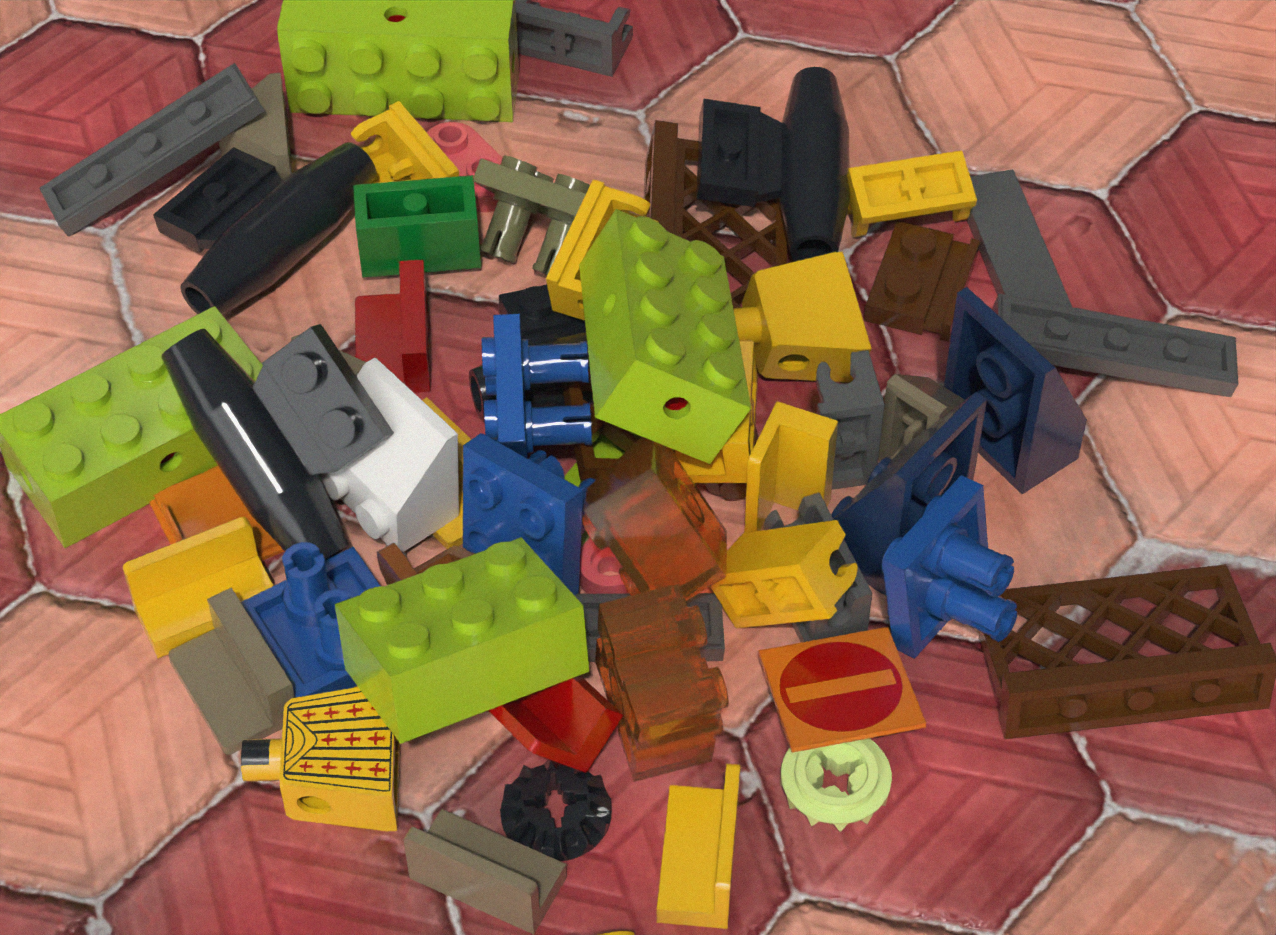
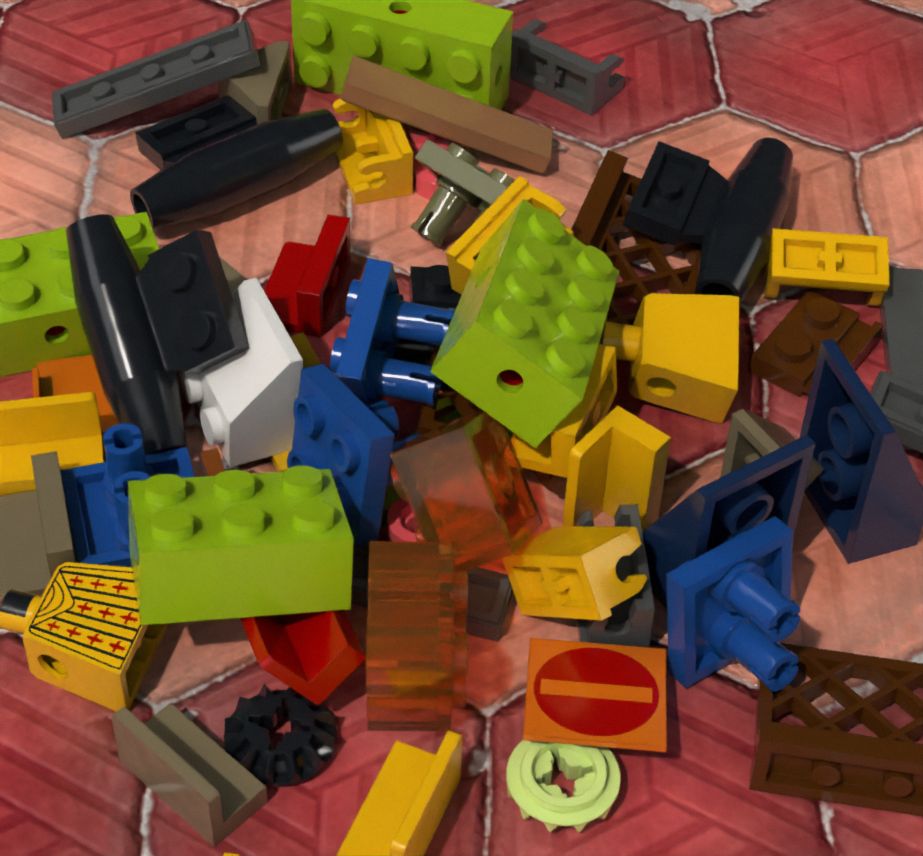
camera: 15 degrees right, 5 degrees down
green brick [353,175,481,278] -> none
dark grey hinge [816,350,885,490] -> none
none -> medium nougat tile [340,56,553,174]

